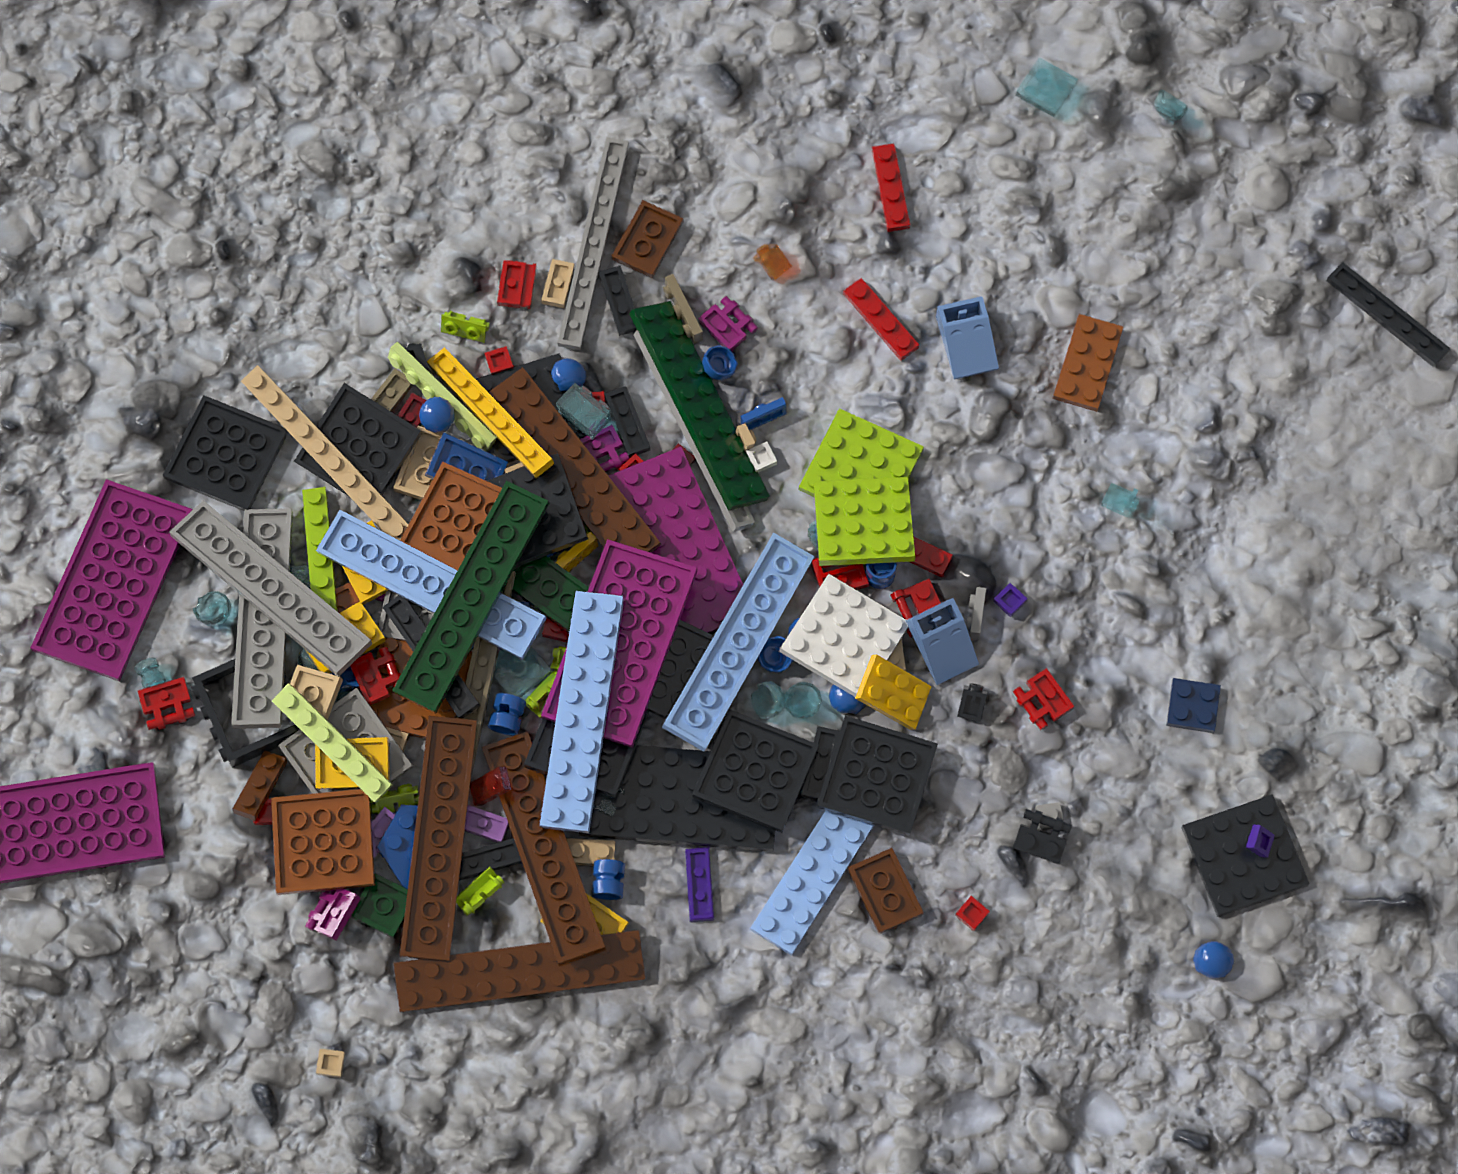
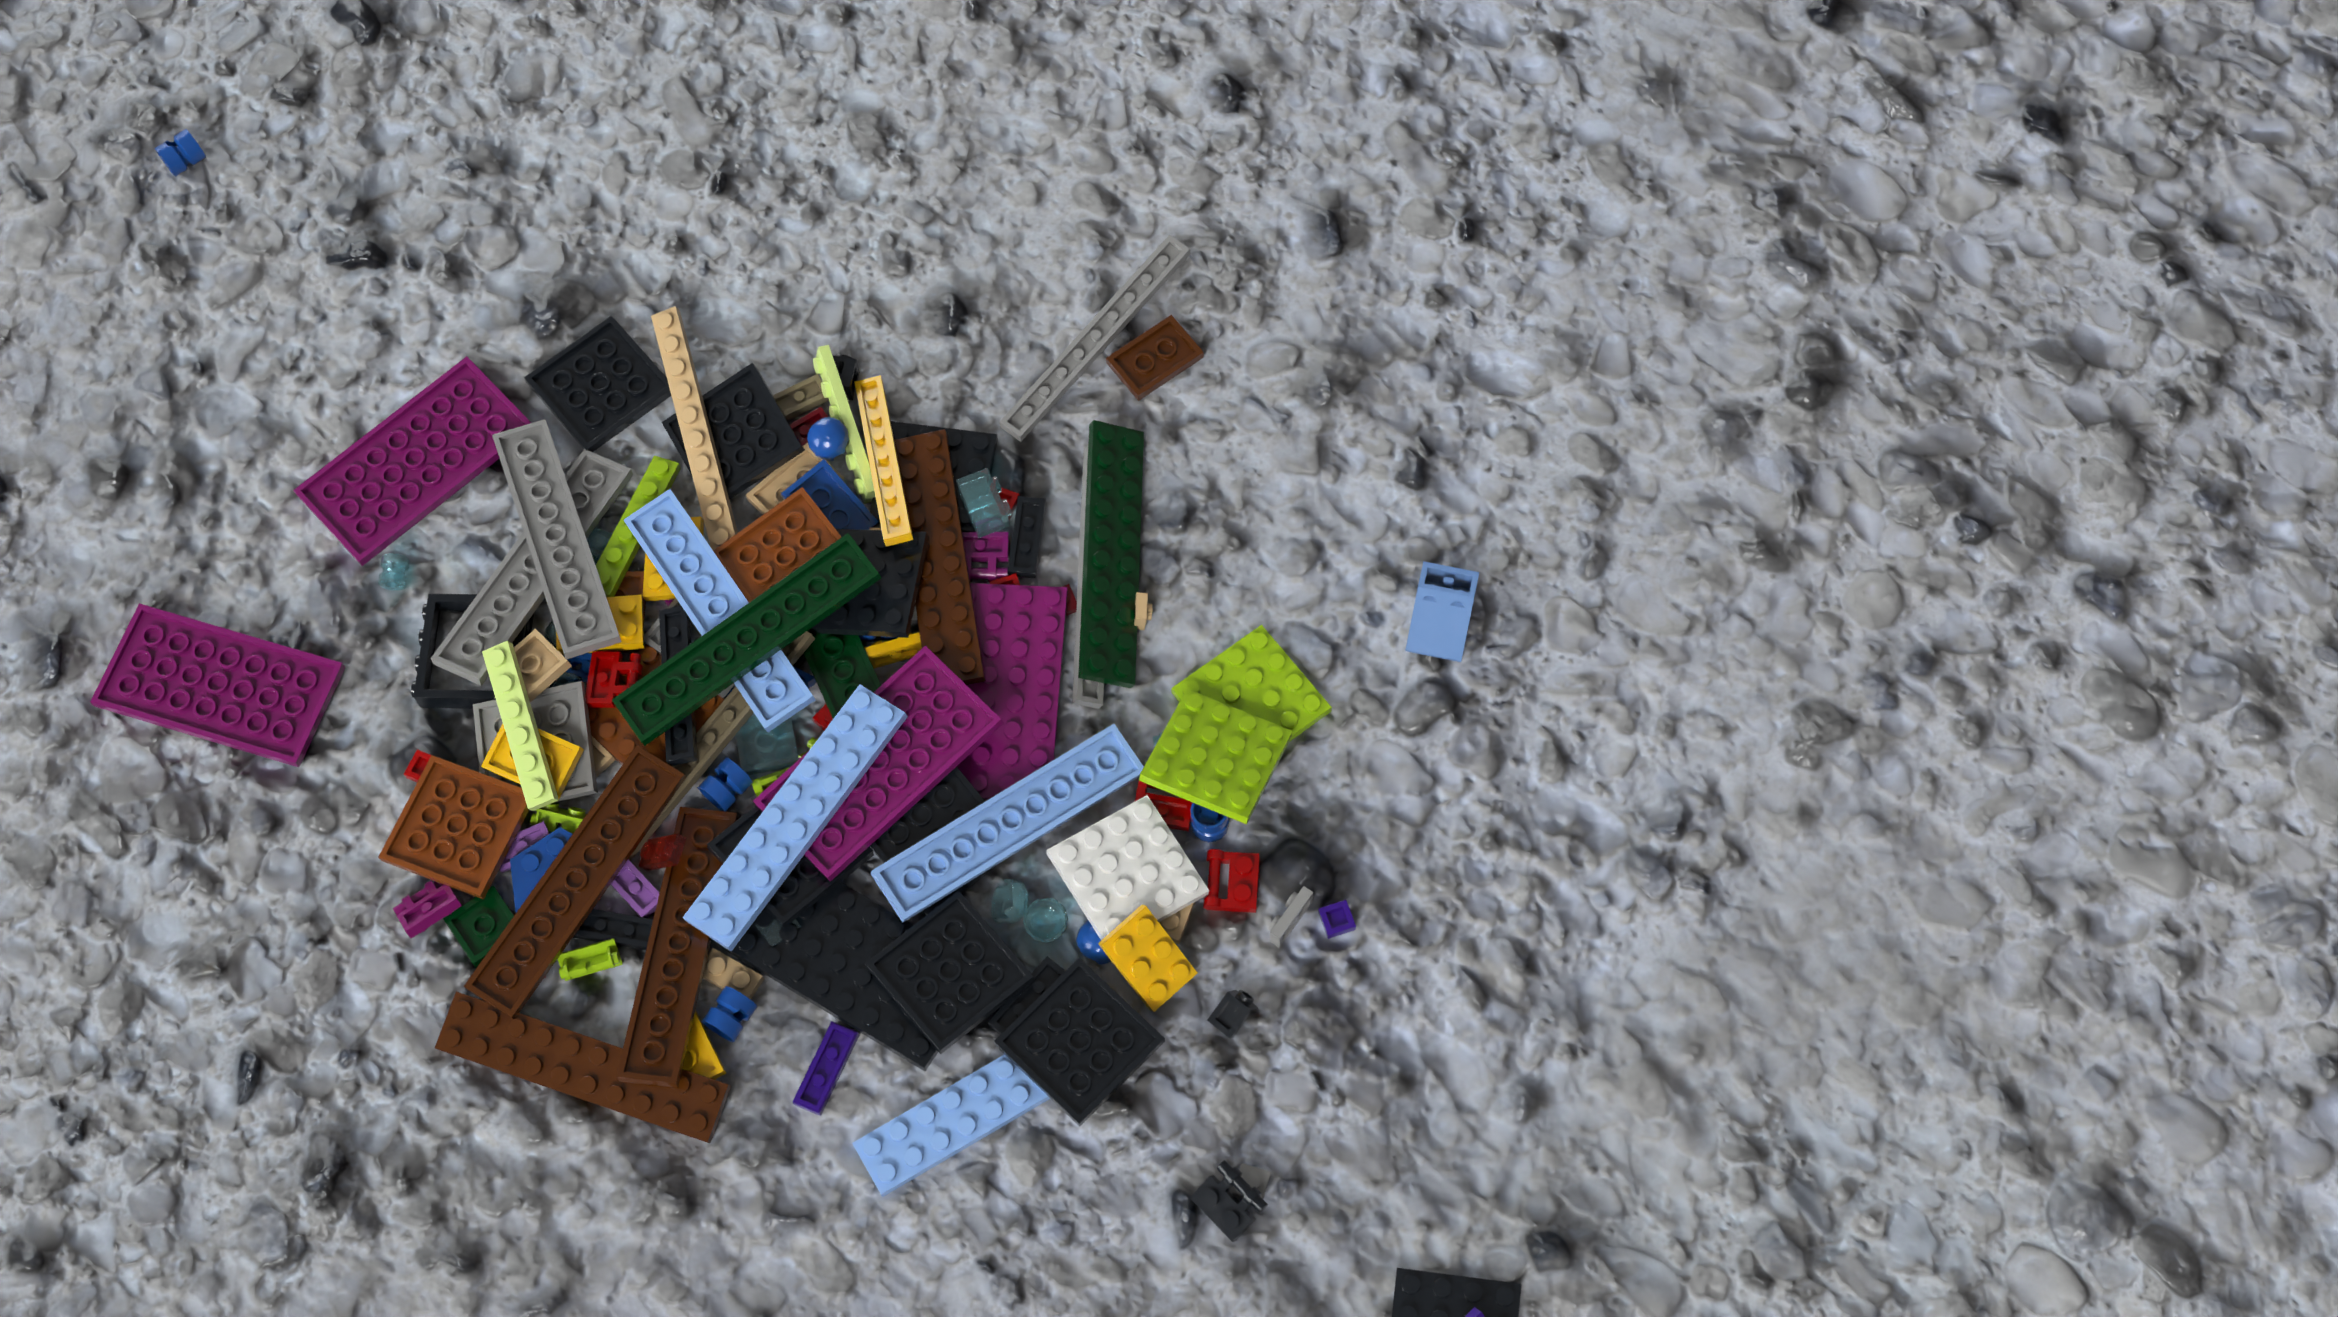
camera: 30 degrees right, 5 degrees down
red plate [138,677,196,730] -> none
clear light blue hair [193,591,232,627] -> none
reddish brown plate [232,751,287,821] -> none
tan plate [316,1049,345,1078] -> none
lime hinge [441,310,490,343] -> none
red plate [484,346,514,375] -> none
red plate [497,260,537,309] -> none
tan plate [542,259,575,308] -> none
blue hair [551,358,586,395] -> none
black plate [599,265,637,336] -> none
dark tan plate [663,274,703,344] -> none
magenta plate [698,296,758,351] -> none
blue hair [702,345,738,380] -> none
blue plate [741,397,787,430] -> none
white plate [746,442,777,473] -> none
clear orange bracket [752,243,792,280] -> none
blue hair [757,636,793,673] -> none
red plate [843,278,919,361] -> none
reddish brown plate [848,848,924,935] -> none
red plate [872,143,910,232] -> none
medium blue slope [905,598,979,685] -> none
red plate [910,536,952,578] -> none
red plate [955,896,990,931] -> none
red plate [1013,668,1074,730] -> none
clear light blue plate [1015,57,1078,117] -> none
dark orange plate [1053,314,1123,412] -> none
clear light blue bracket [1101,483,1140,517] -> none
clear light blue hair [1154,89,1188,121] -> none
dark blue plate [1166,678,1221,733] -> none
black plate [1326,262,1450,367] -> none

